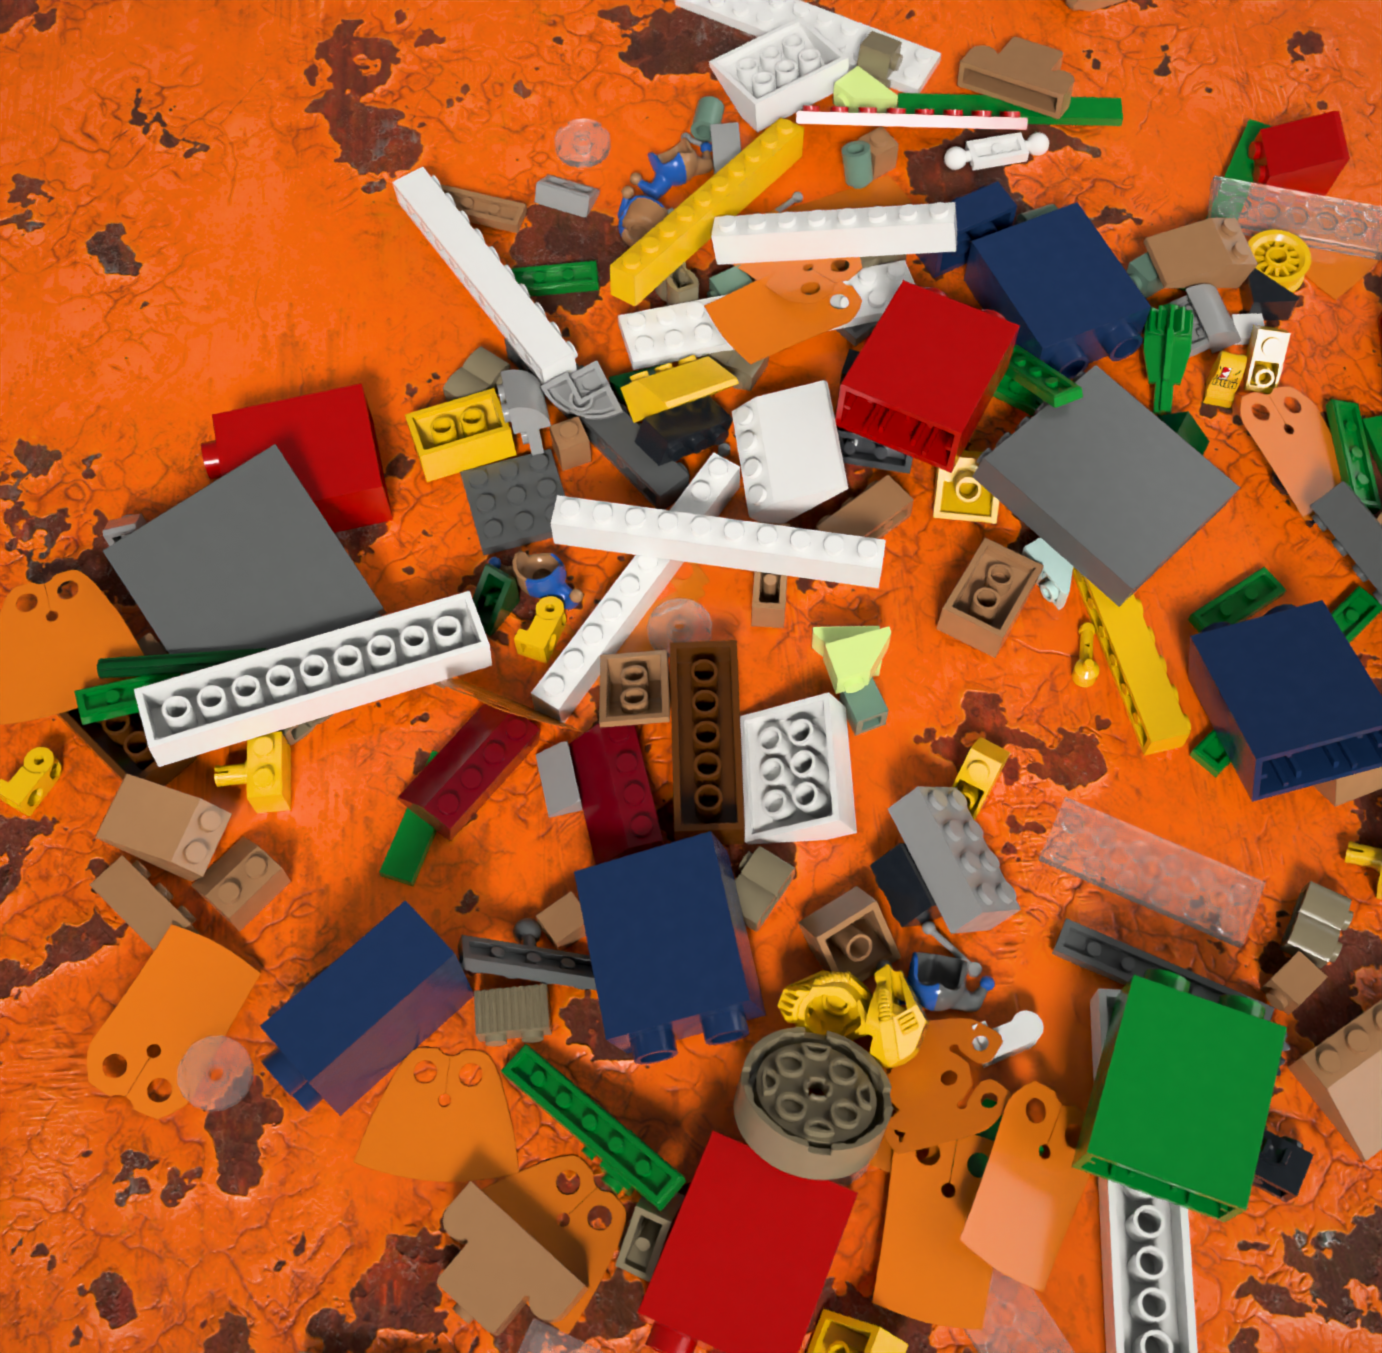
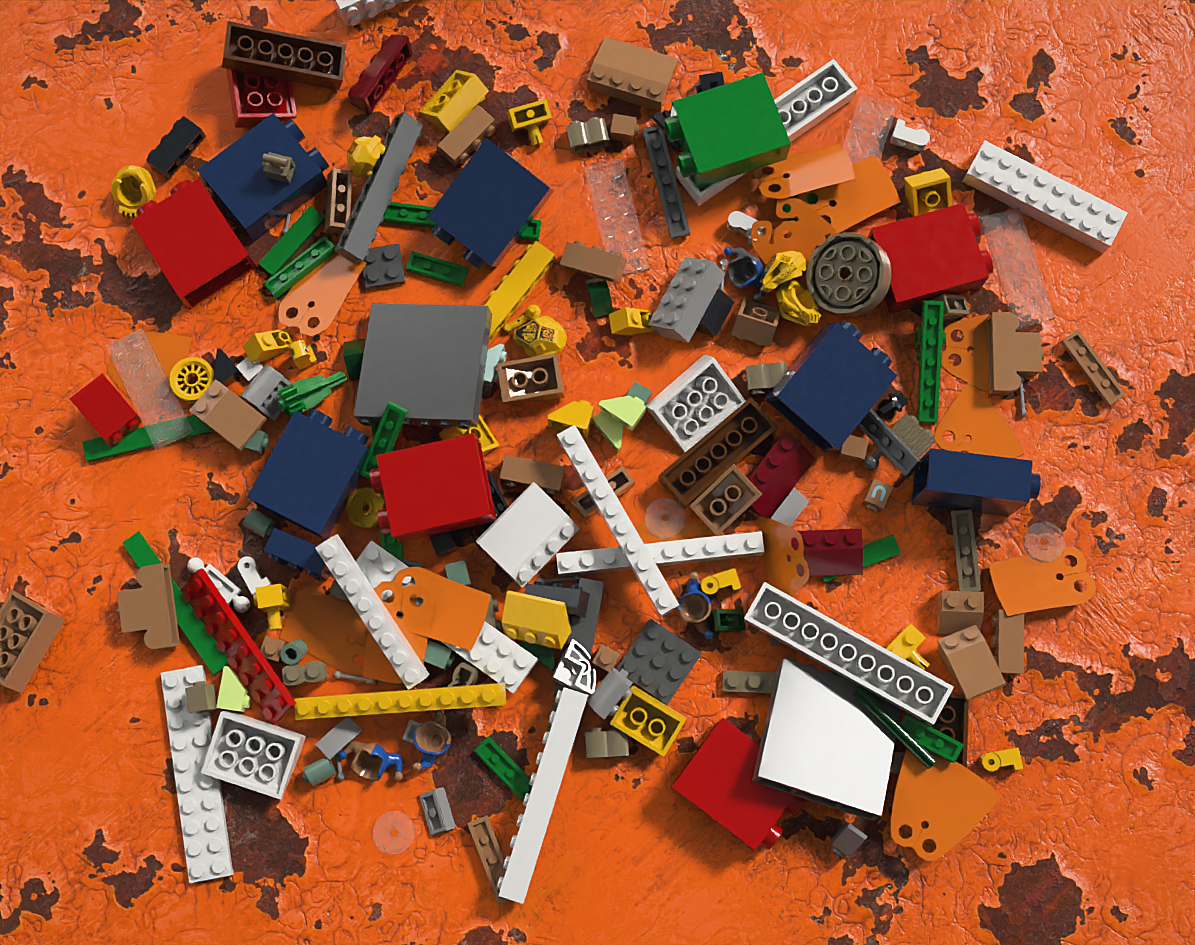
camera: 130 degrees left, 15 degrees up
none -> white leg [238,557,273,595]
none -> yellow brick [253,584,291,631]
none -> dark tan brick [282,661,329,687]
none -> dark grey plate [363,243,406,290]
none -> sand green brick [444,560,472,587]
none -> yellow helmet [513,315,567,357]
none -> yellow slope [547,400,594,438]
none -> medium nougat brick [560,241,627,284]
none -> dark green slope [585,278,614,319]
none -> dark tan plate [722,670,776,694]
none -> medium nougat brick [862,478,893,513]
none -> black piece [878,390,908,414]
none -> dark tan plate [951,509,981,592]
none -> light grey hinge [1019,376,1026,417]

